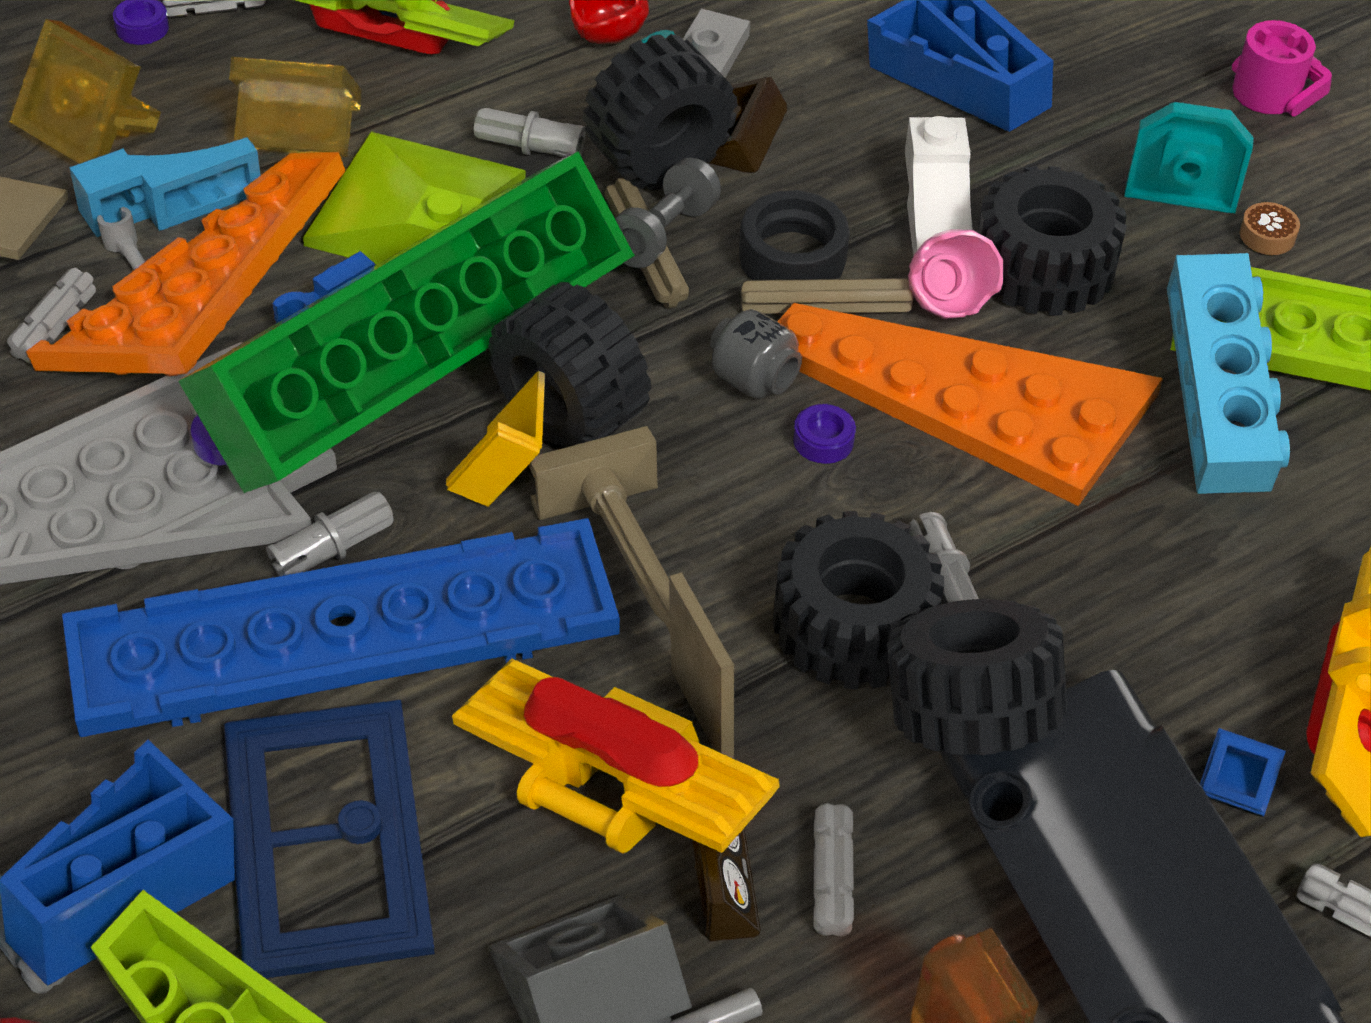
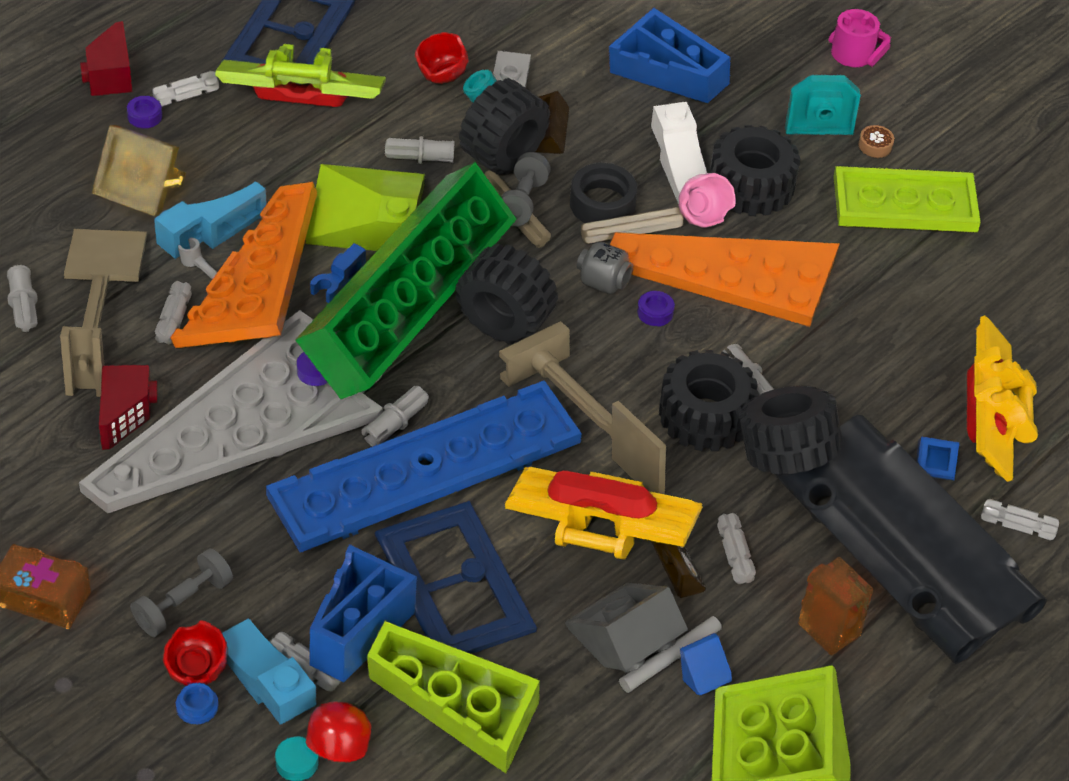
camera: 15 degrees left, 0 degrees up
clear yellow bracket [229,57,362,157] -> none
yellow piece [446,370,545,507] -> none
medium azure brick [1167,253,1290,494] -> none

